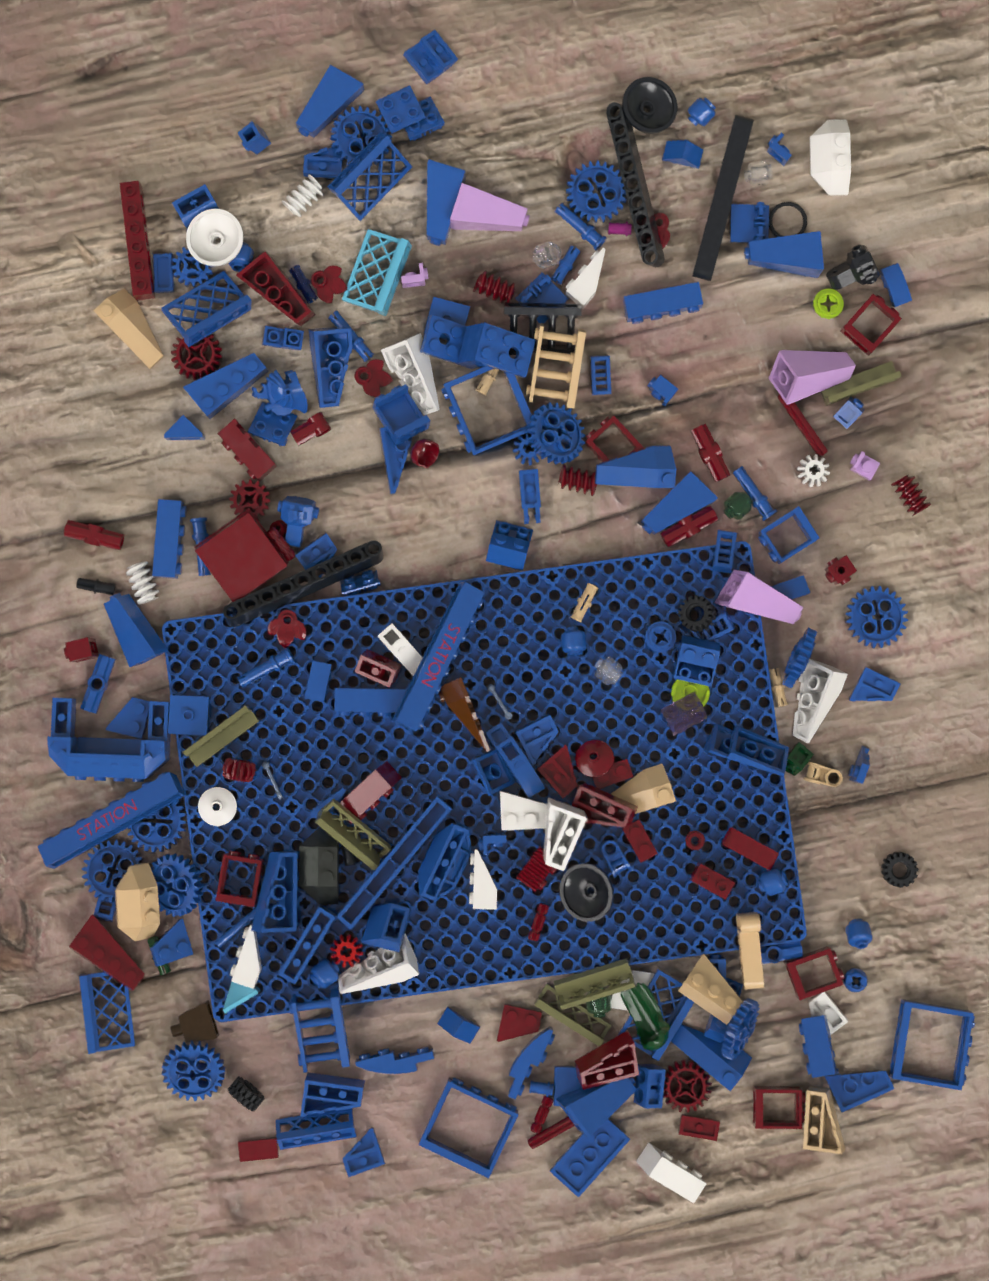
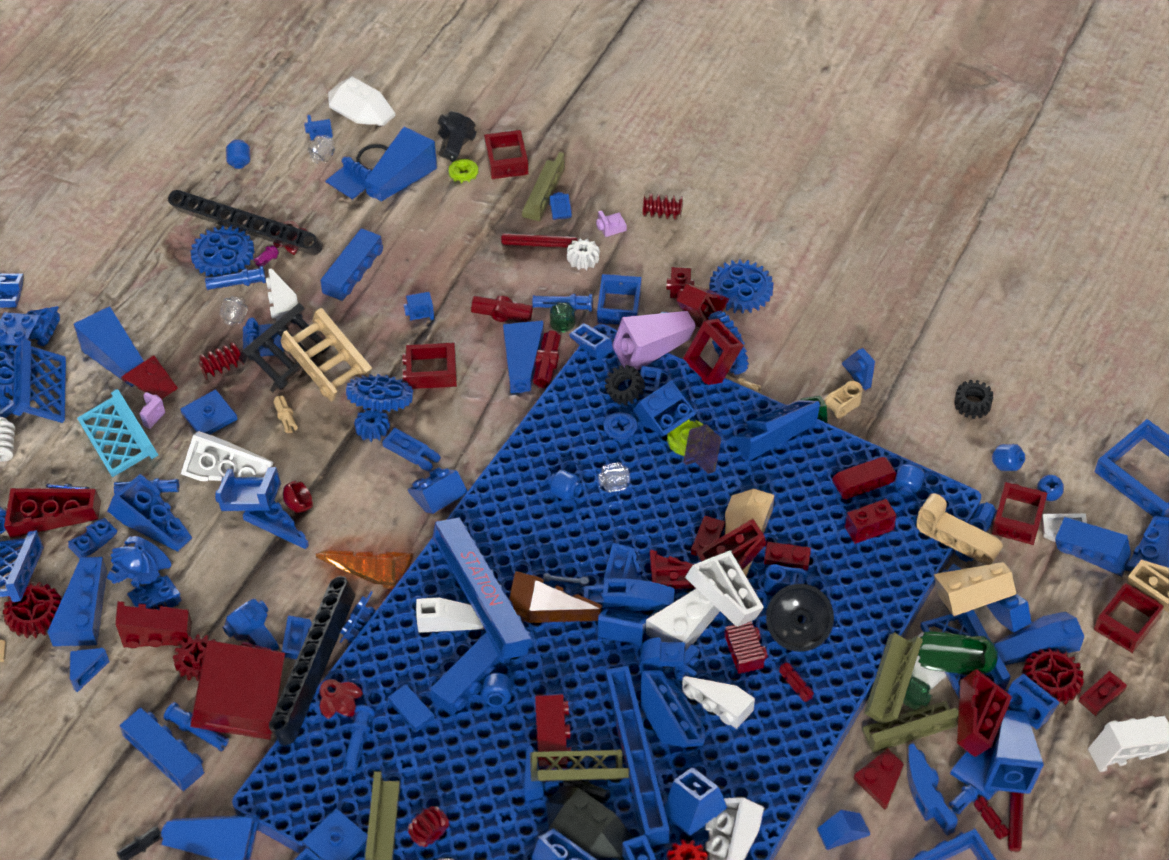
camera: 50 degrees left, 35 degrees down
dark red piece [64,520,125,550] -> none
white piece [126,561,159,604] -> none
sand blue hinge [262,762,283,800] -> none
dark red piece [290,412,331,446] -> none
dark red plate [311,265,347,303] -> none
dark red brick [354,649,402,688] -> none
dark red plate [355,359,393,398] -> none
blue bracket [420,315,536,378] -> none
blue window [441,366,532,455] -> none
lavender slope [450,183,530,231] -> none
blue plate [550,1119,630,1198] -> none
blue pin [551,246,581,285] -> none
dark red piece [558,464,597,496] -> none
tan pin [571,583,598,623] -> none
dark red dish [575,740,614,778] -> none
blue slope [589,355,612,395] -> none
blue wedge [595,445,677,488] -> none
black dish [622,77,678,134] -> none
blue slope [662,140,703,169] -> none
dark red plate [685,831,705,850] -> none
black beam [692,114,754,281] -> none
blue gear [721,998,760,1060] -> none
lavender slope [769,350,856,405] -> none
white wedge [793,659,848,743] -> none
blue wing [849,666,900,701] -> none
blue slope [880,263,912,307] -> none
none -> dark red wing [121,355,178,399]
none -> clear orange wedge [316,550,413,589]
none -> blue head [482,673,513,707]
none -> blue brick [639,637,686,676]
none -> dark red wedge [677,284,729,328]
none -> dark red window [683,319,744,385]

